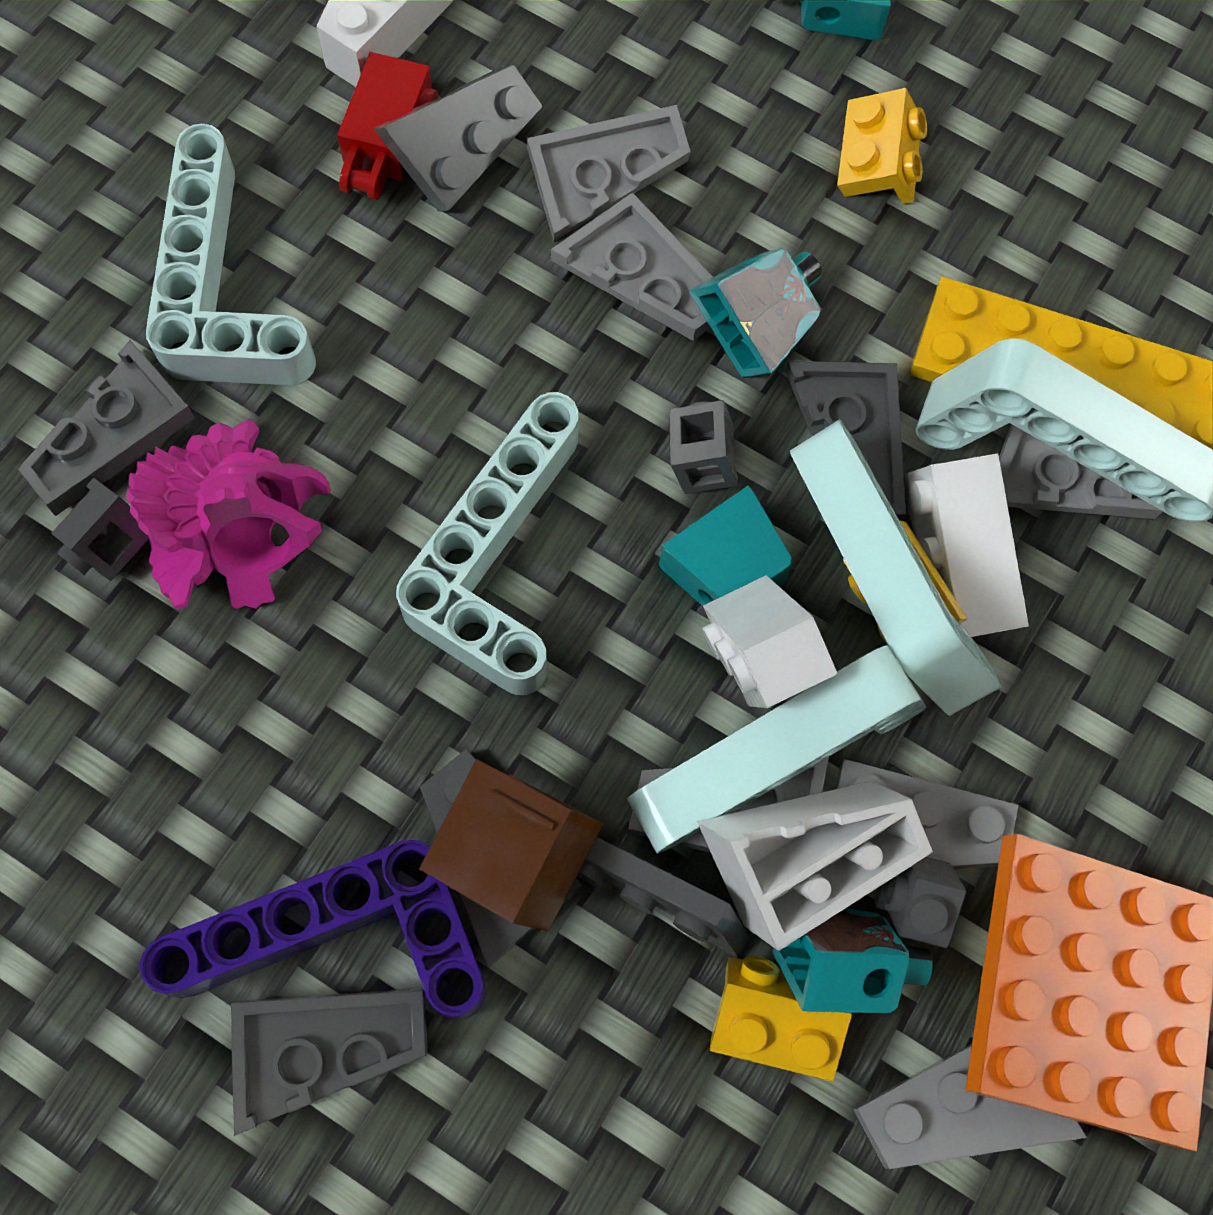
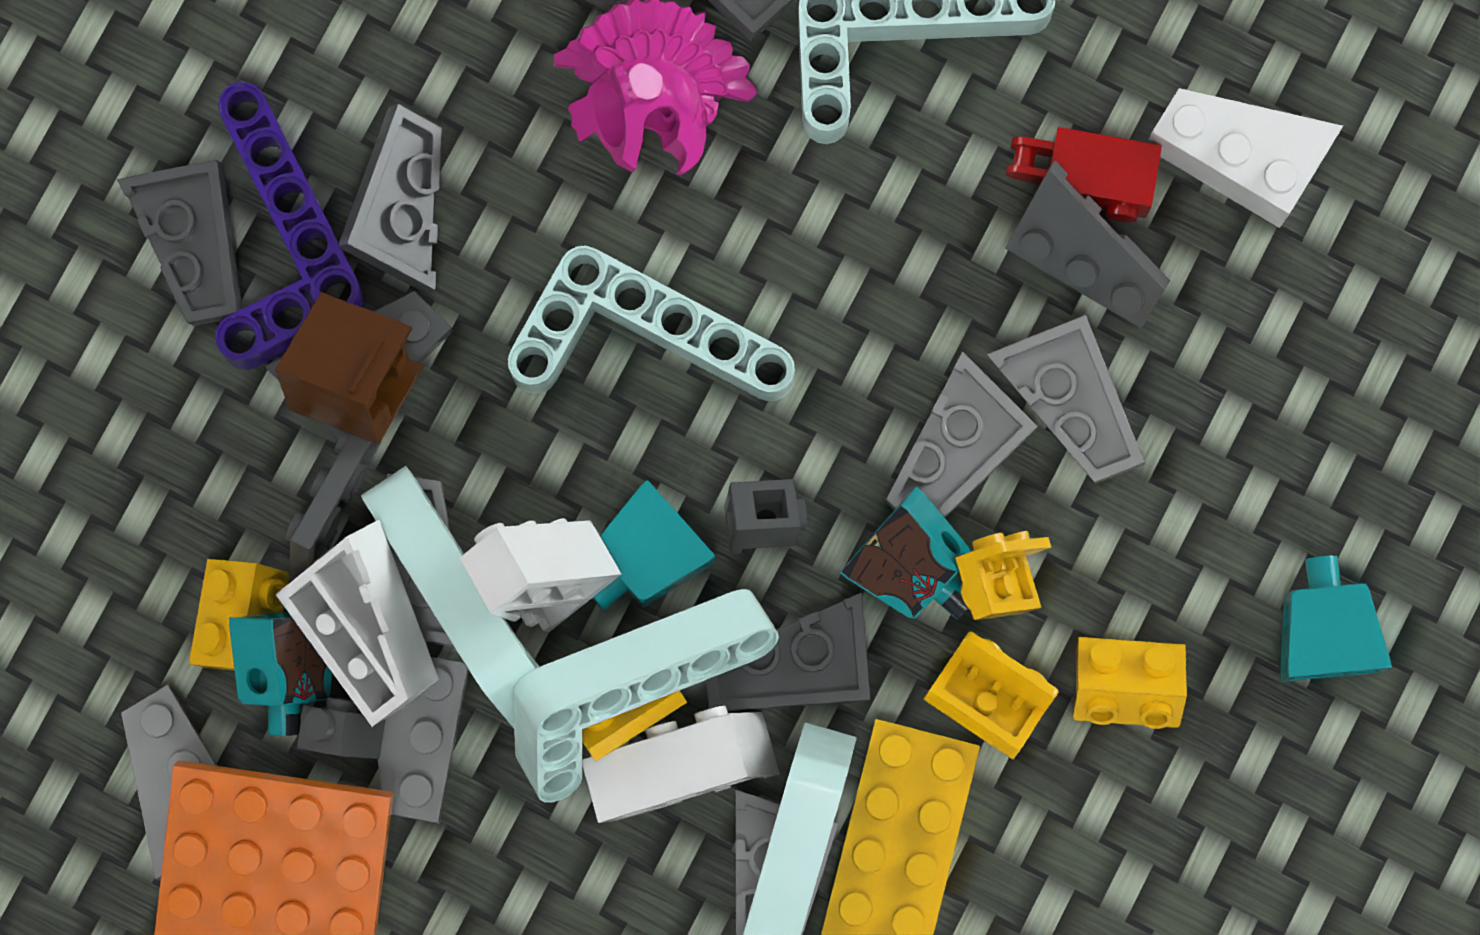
camera: 90 degrees right, 10 degrees up
none -> wing [338,104,442,293]
none -> yellow bracket [923,632,1059,760]
none -> yellow bracket [955,531,1052,620]

